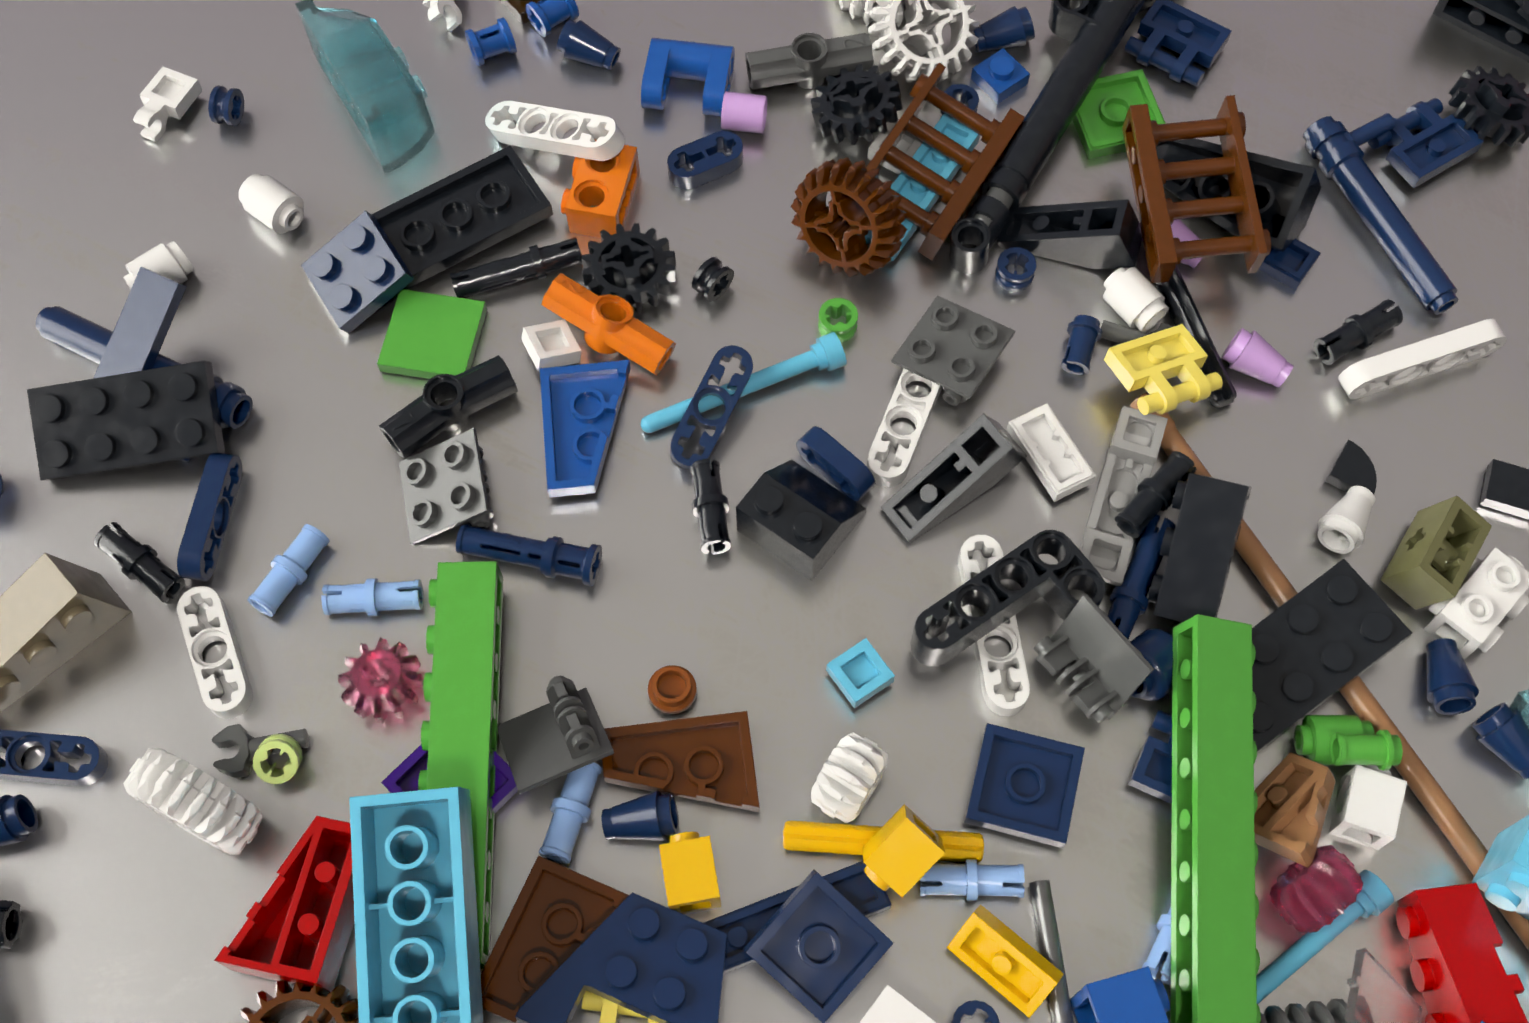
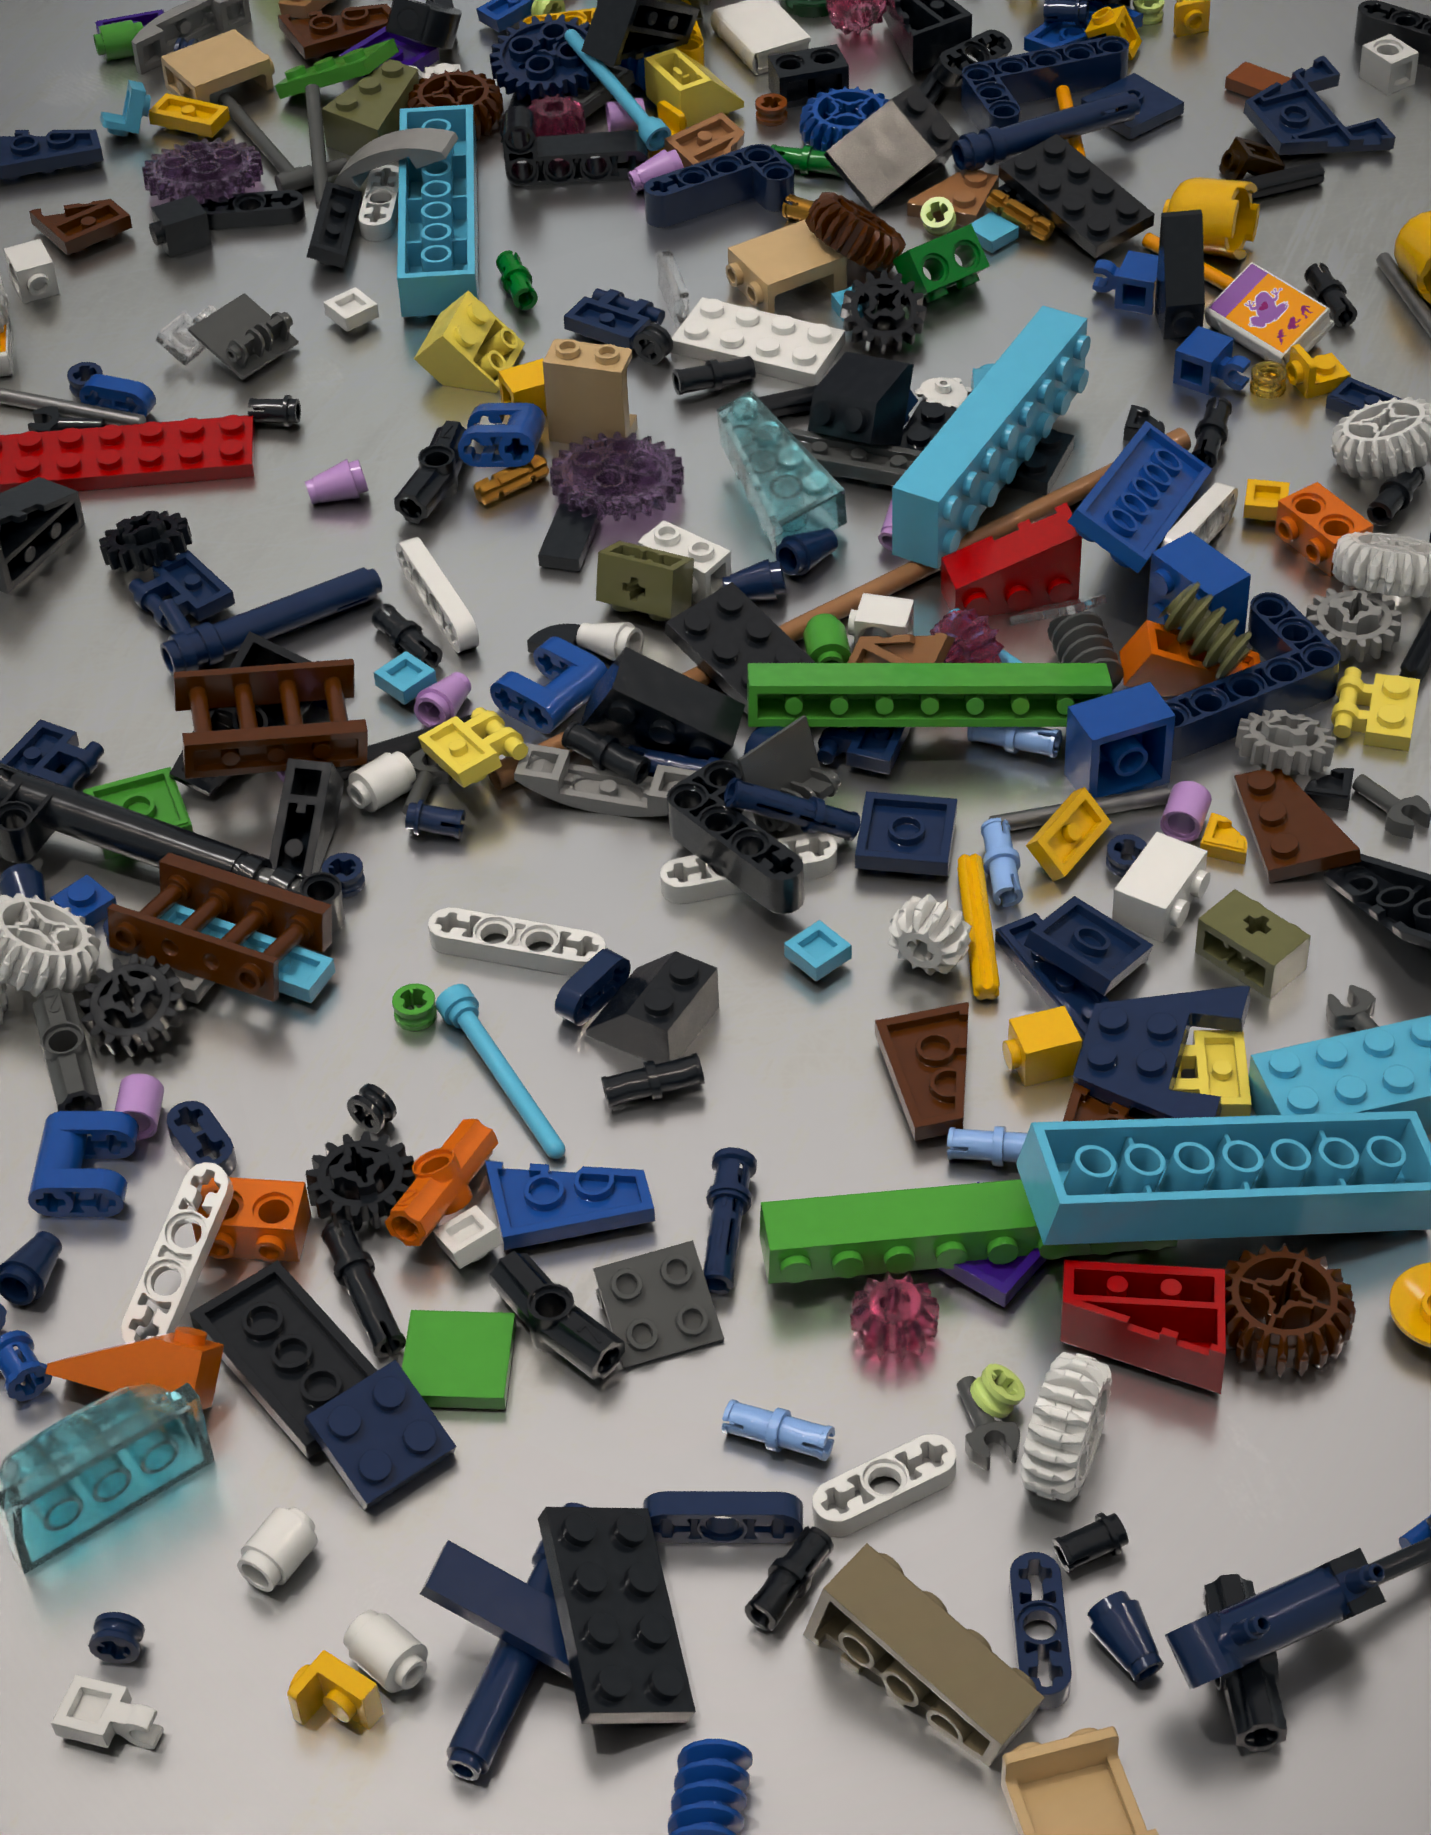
camera: 95 degrees left, 20 degrees down
light blue pin [321,578,423,617] -> none
dark grey hinge [498,676,614,794] -> none
dark blue cone [601,790,679,841] -> none
dark orange plate [648,665,697,714] -> none
dark blue beam [670,345,753,470] -> none
reddish brown gear [790,157,908,278] -> none
yellow brick [863,804,945,898] -> none
black slope [881,413,1027,543] -> none
dark grey hinge [891,295,1015,406] -> none
white plate [1006,403,1096,502] -> none
bright green pin [1330,729,1403,771] -> none
none -> orange slope [45,1327,224,1414]
none -> yellow bracket [287,1650,384,1730]
none -> medium azure plate [374,651,437,705]
none -> blue connector [490,636,608,734]
none -> dark blue pin [724,777,860,841]
none -> black pin [1052,1512,1129,1573]

